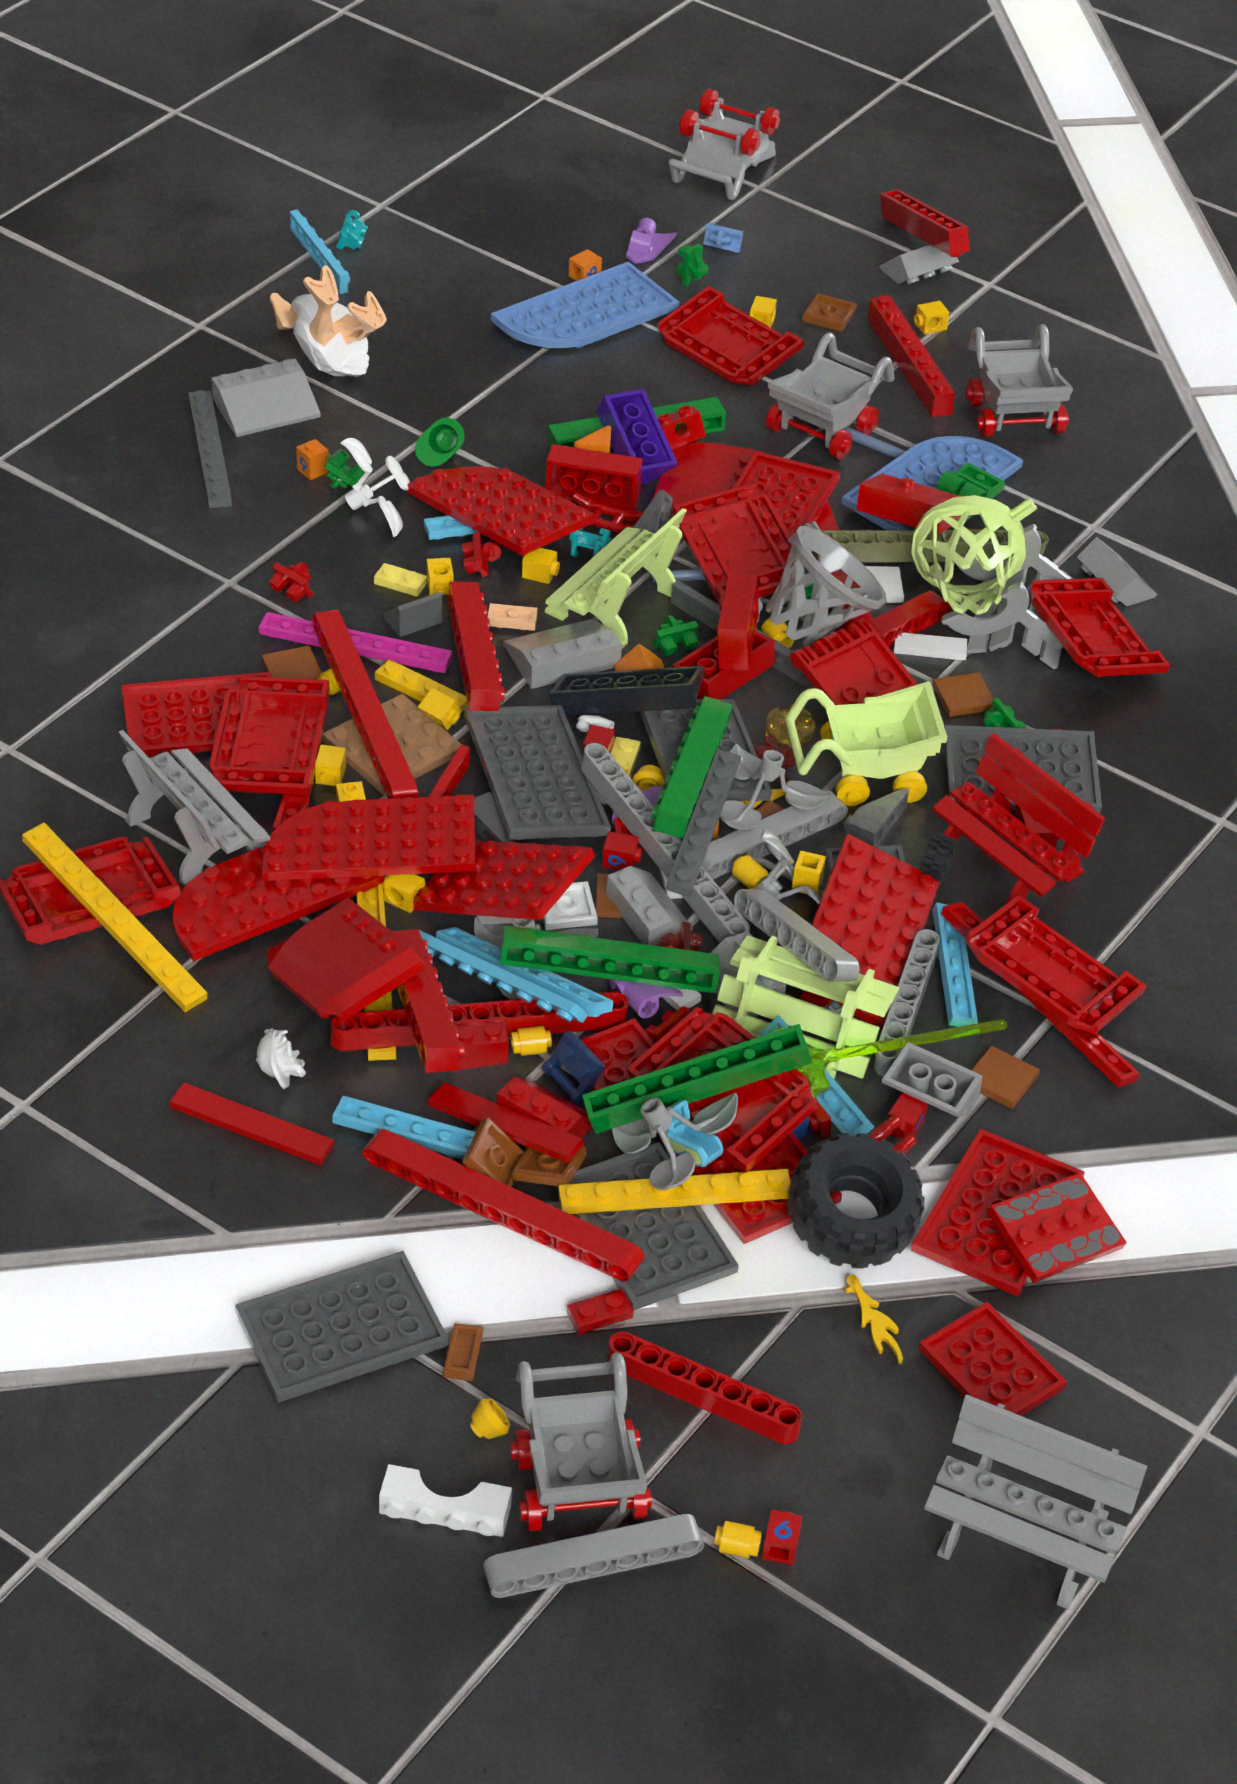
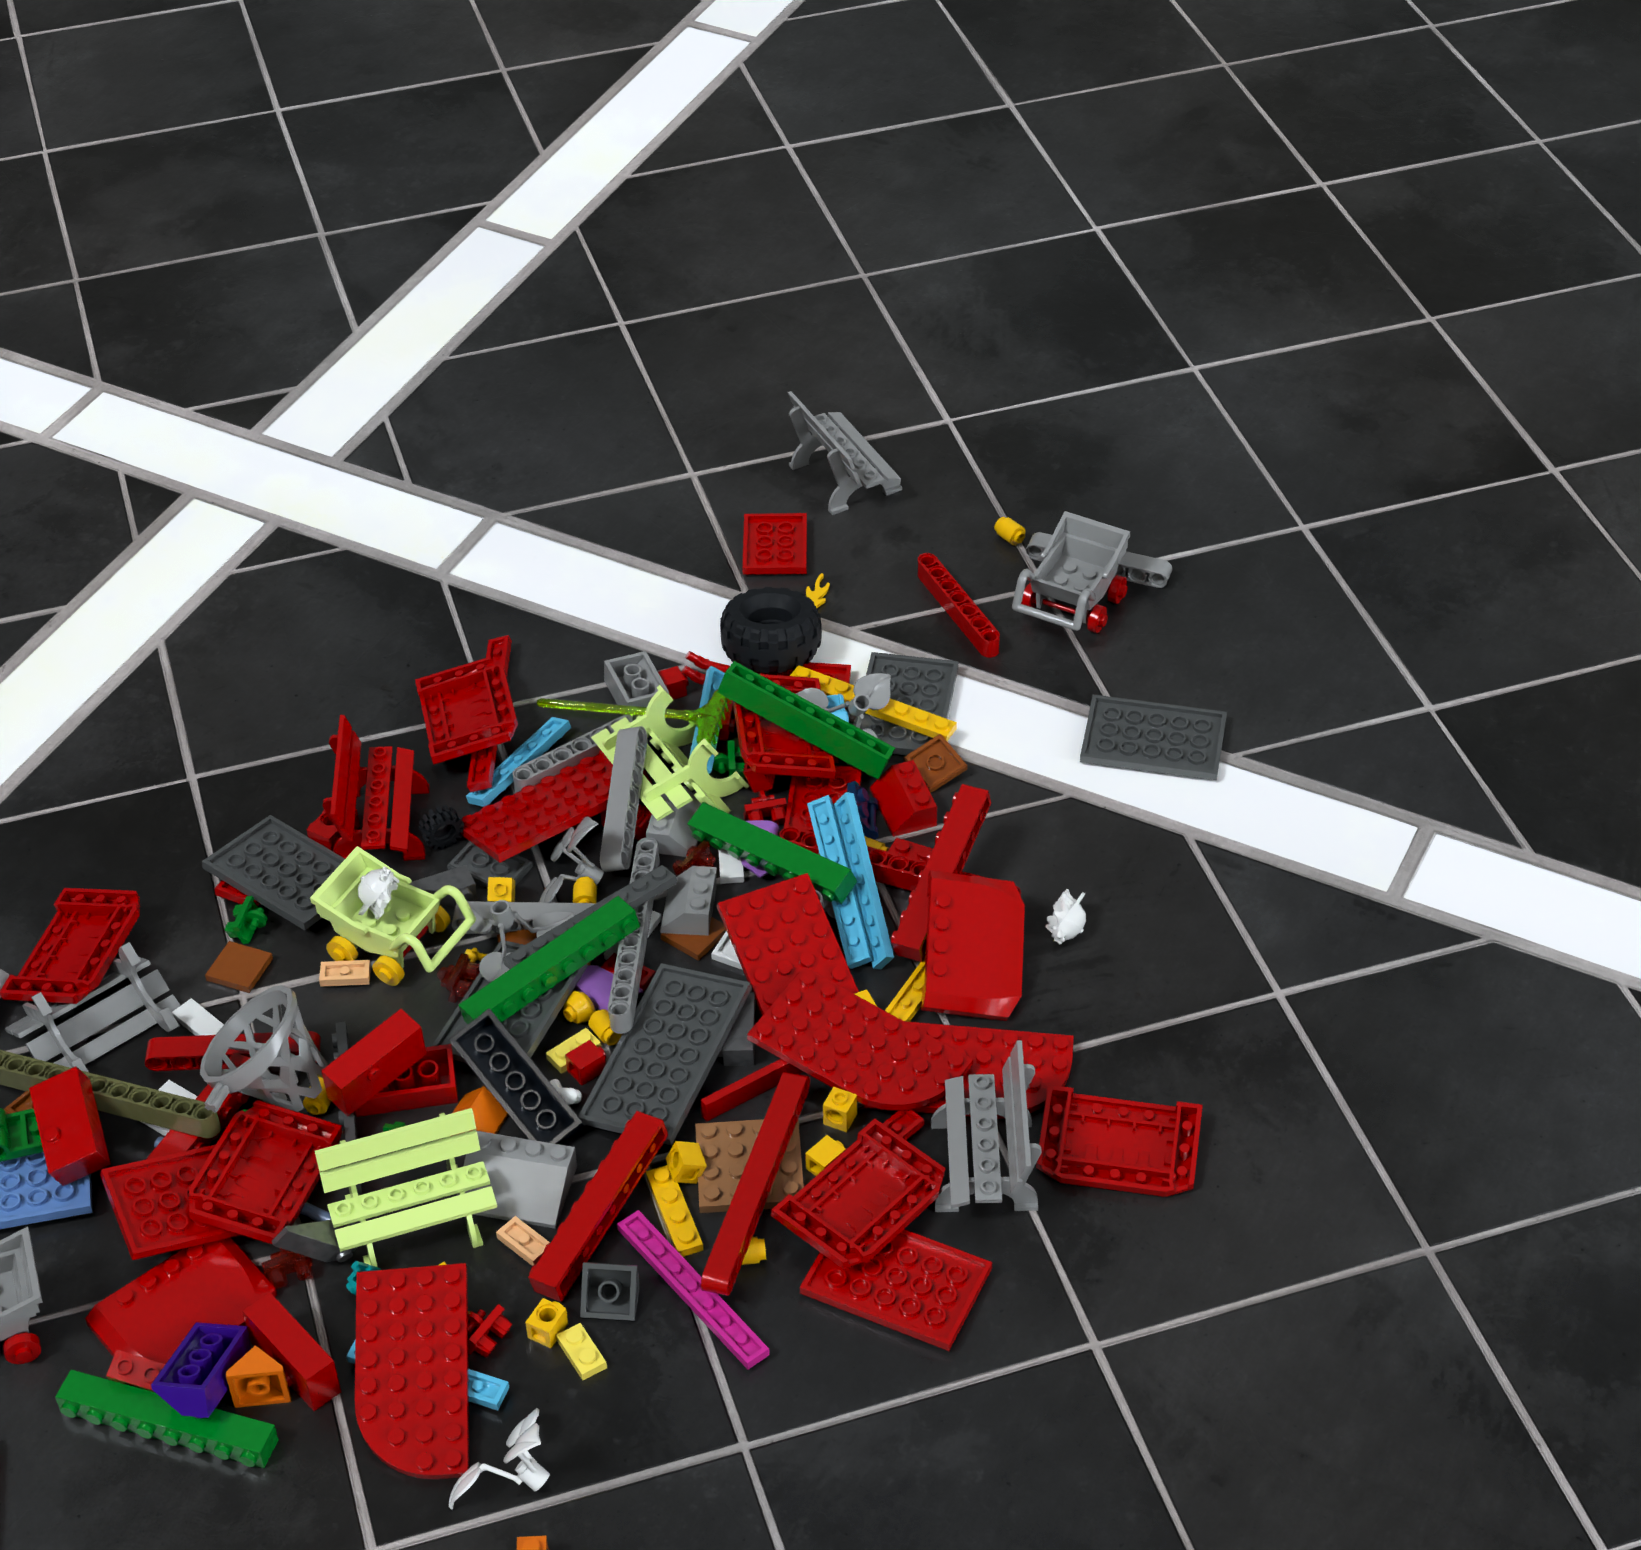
camera: 140 degrees left, 0 degrees up
yellow plate [22,822,207,1012] -> none
red tile [170,1083,334,1166] -> none
dark orange tile [262,646,322,679] -> none
red hips [268,562,314,603] -> none
green hips [324,449,365,489] -> none
medium azure plate [333,1096,476,1159] -> none
red beam [362,1129,645,1282] -> none
white arch [379,1464,512,1537] -> none
green piece [415,418,465,467] -> none
red tile [428,1082,584,1163] -> none
dark orange tile [443,1323,484,1382] -> none
dark orange tile [462,1118,524,1187] -> none
yellow cone [470,1399,510,1439] -> none
red plate [567,1289,634,1335] -> none
red piece [572,492,645,534] -> none
red brick [602,832,643,871] -> none
red brick [762,1510,803,1565] -> none
clear yellow plate [765,706,816,749] -> none
red hinge [790,618,918,705] -> none
yellow brick [792,851,826,894] -> none
yellowish green piece [911,495,1037,615] -> none
red plate [911,1129,1085,1297] -> none
dark orange tile [971,1046,1040,1109] -> none
red plate [987,1173,1127,1283] -> none
none -> white hair [358,867,399,919]
none -> yellow brick [487,877,516,902]

